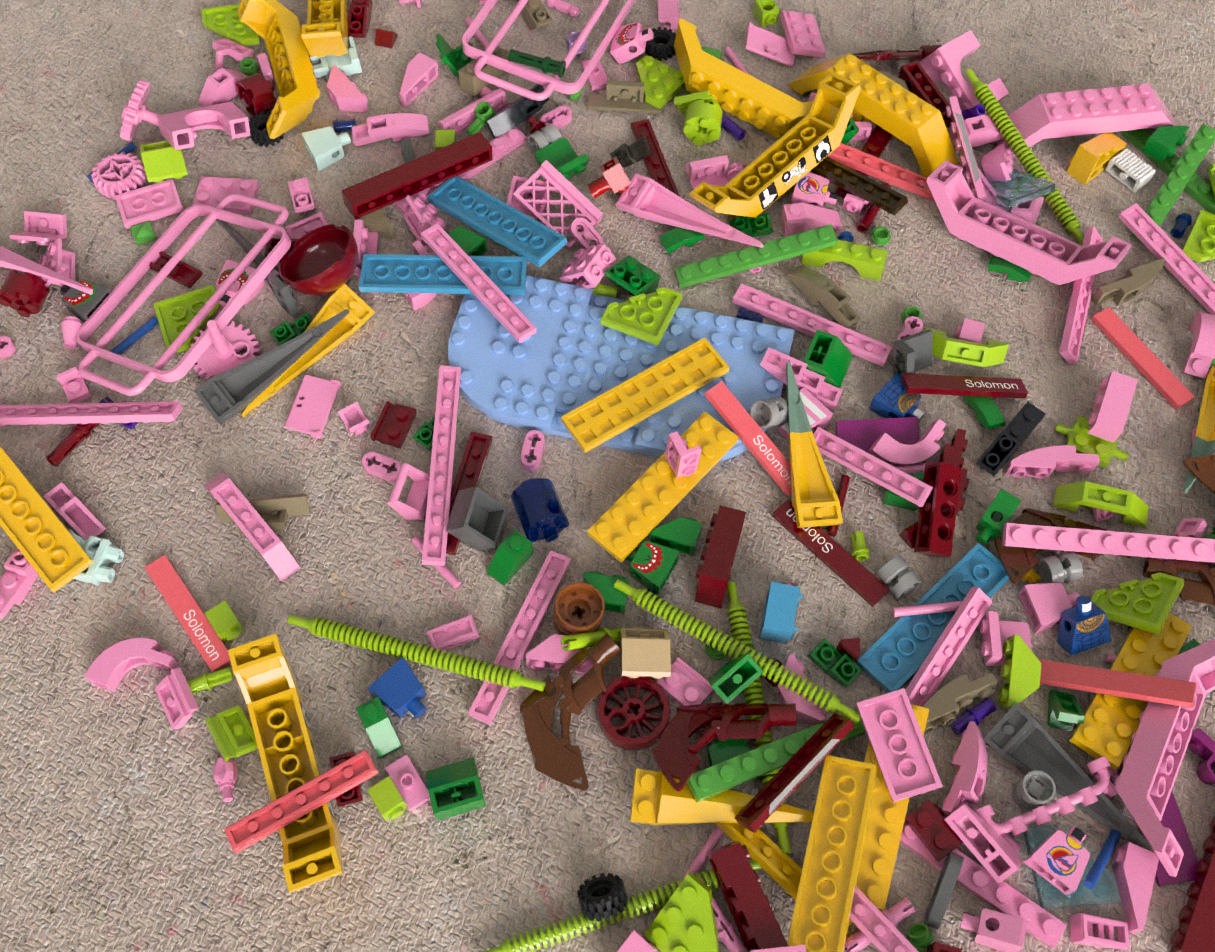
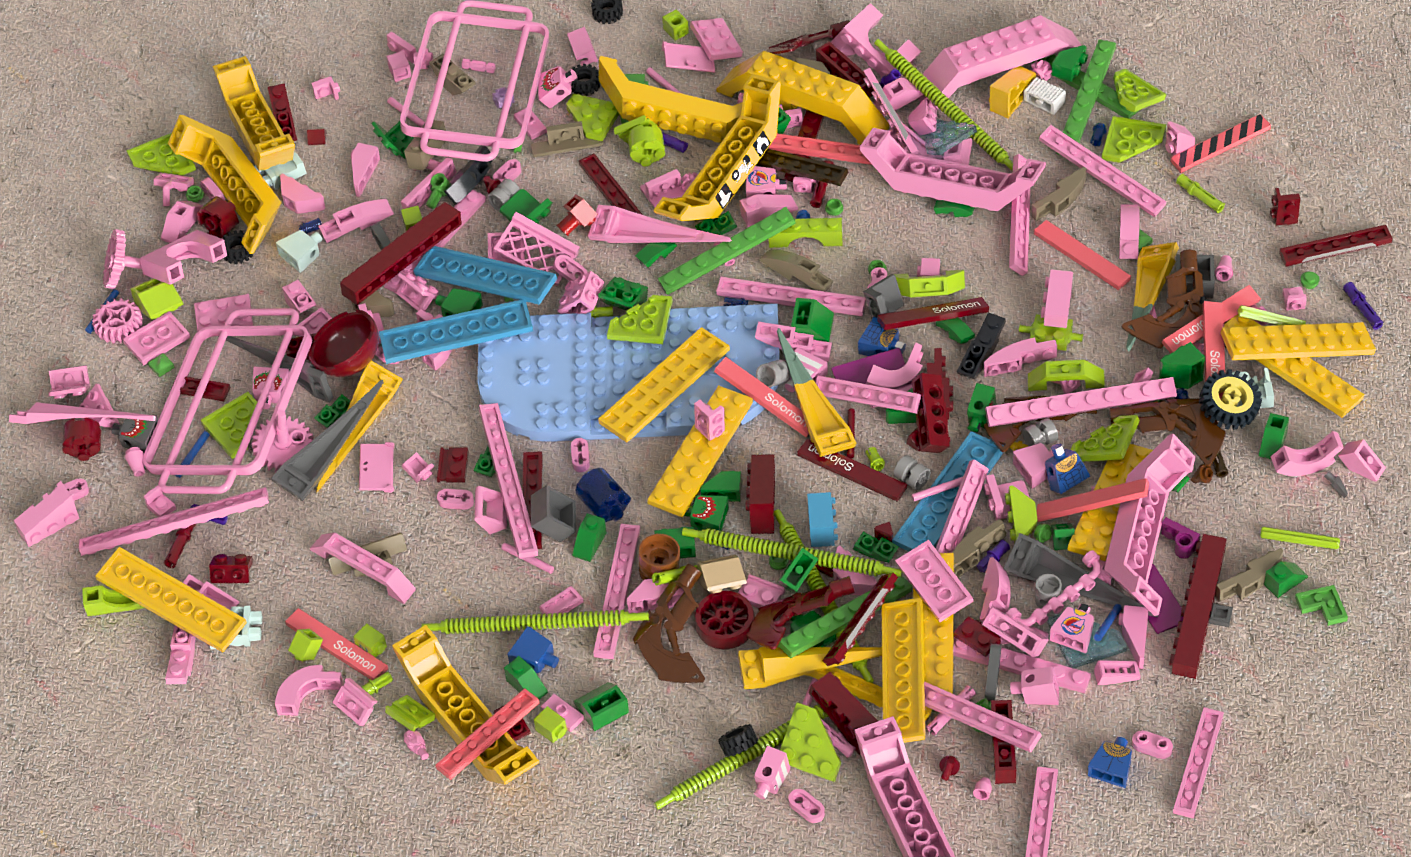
camera: 10 degrees left, 10 degrees down
bright pink plate [421,223,536,344] -> none
dark green pin [508,49,566,78] -> none
clear smoke slope [610,135,653,168] -> none
none -> dark red bracket [209,554,253,583]
none -> lime brick [288,629,323,662]
none -> bright pink gear [1031,60,1052,81]
none -> bright green plate [1034,524,1052,543]

